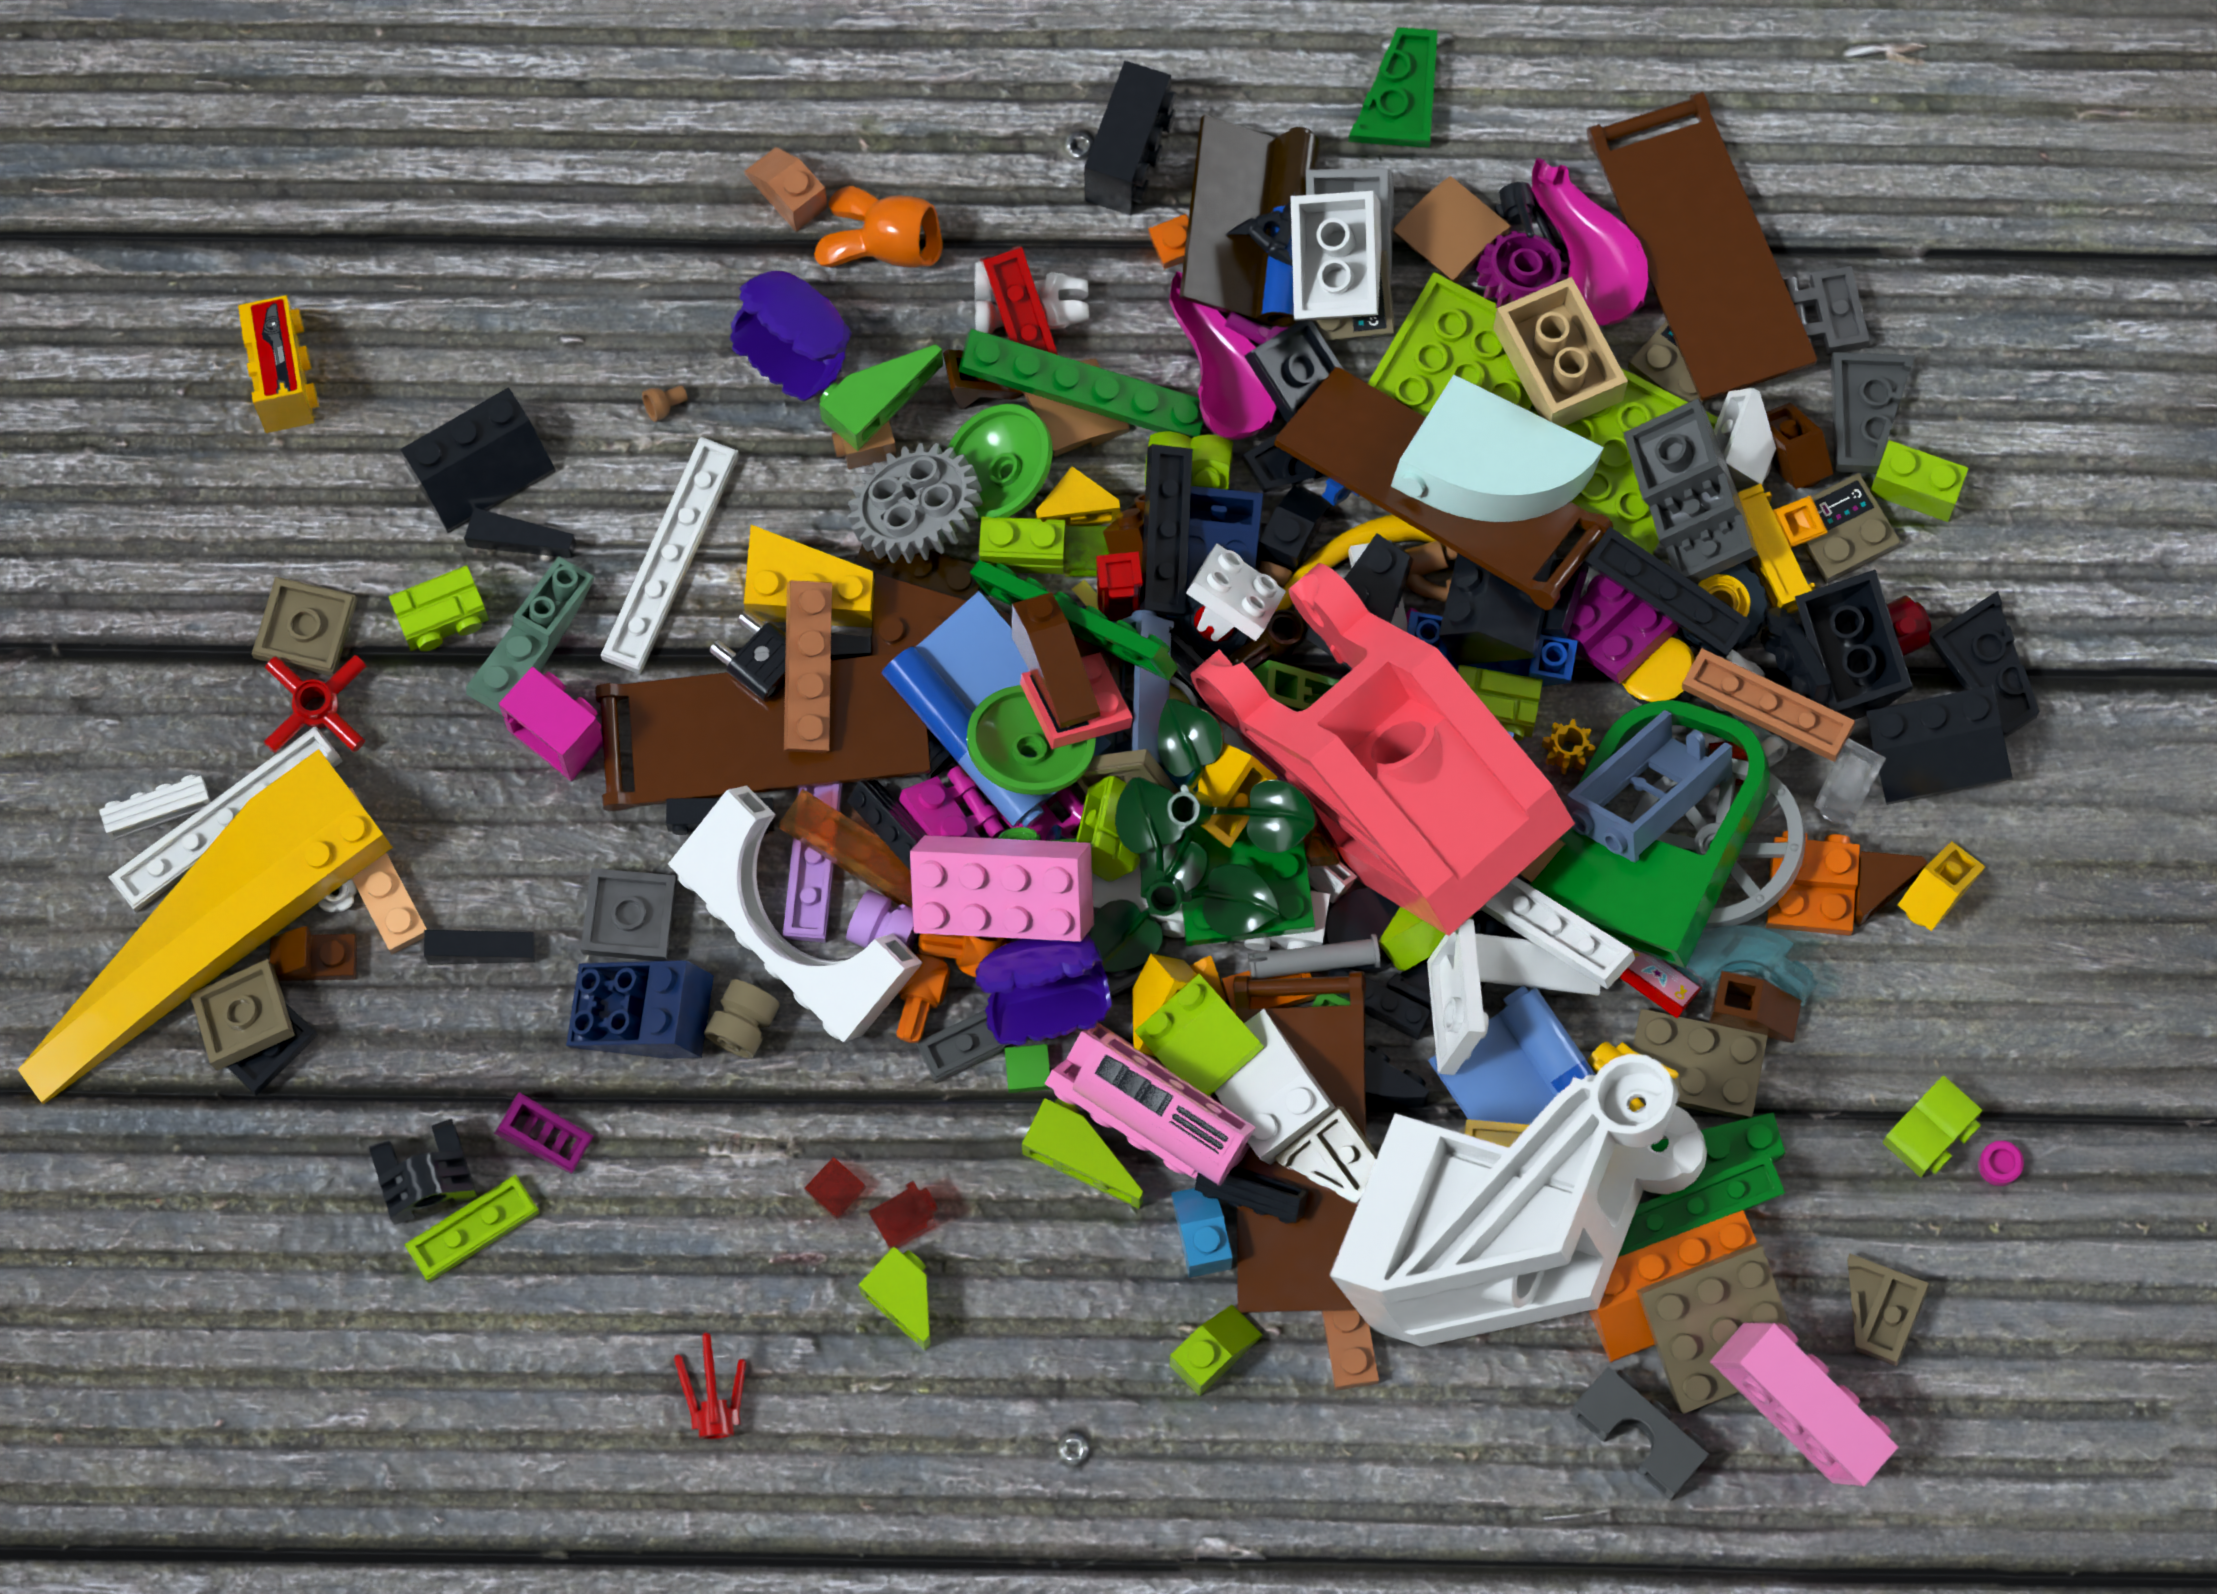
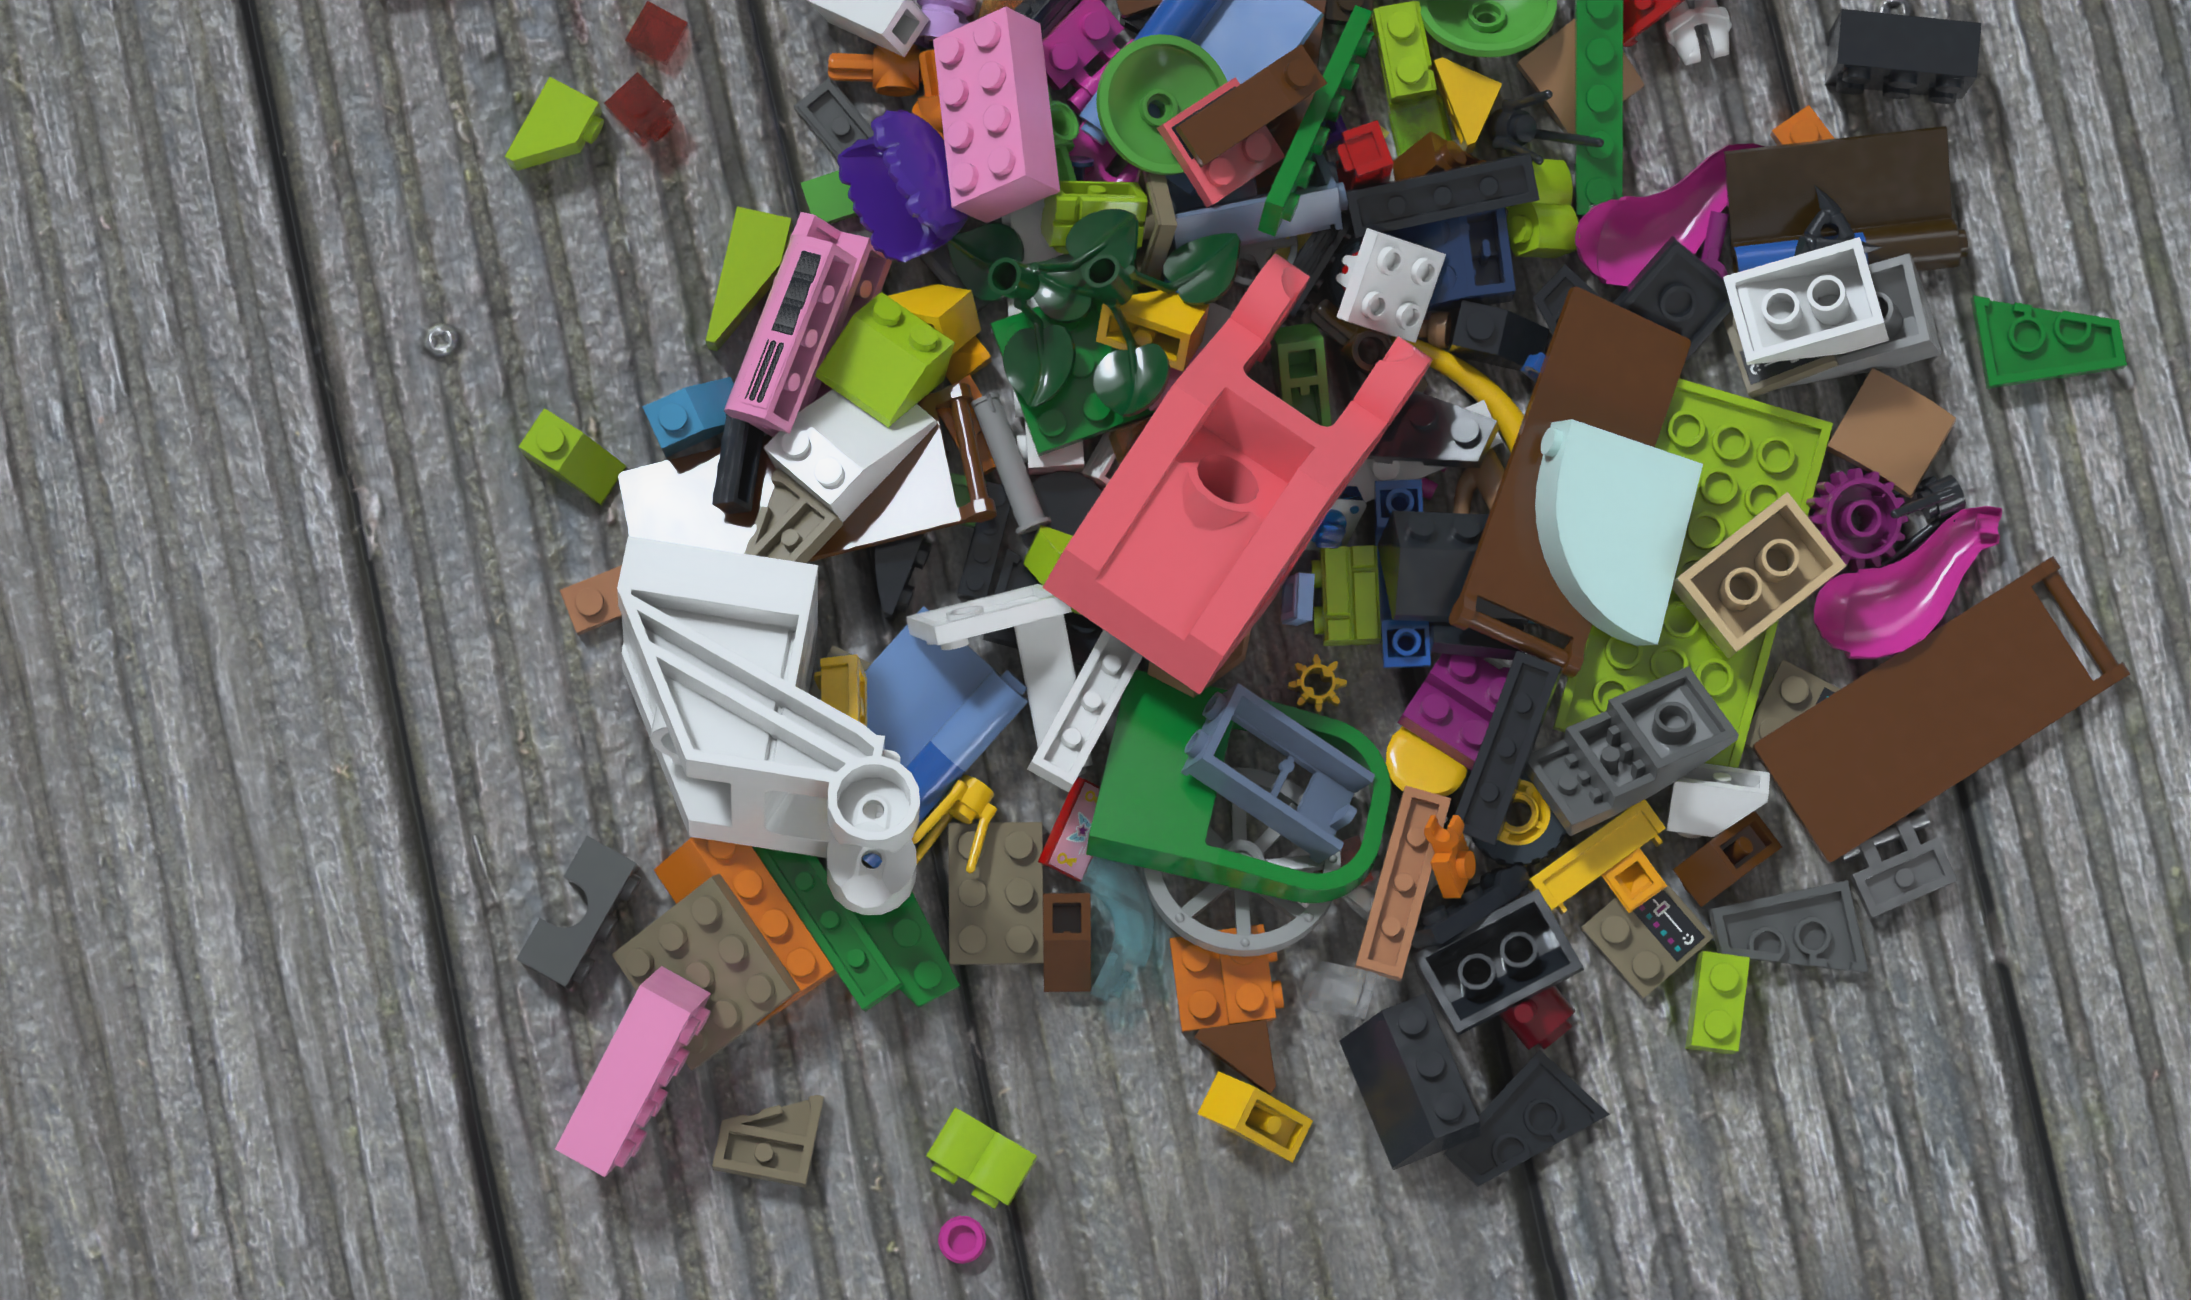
camera: 75 degrees right, 10 degrees up
none -> orange plate [1424,815,1476,898]
none -> black plant [1488,90,1604,165]

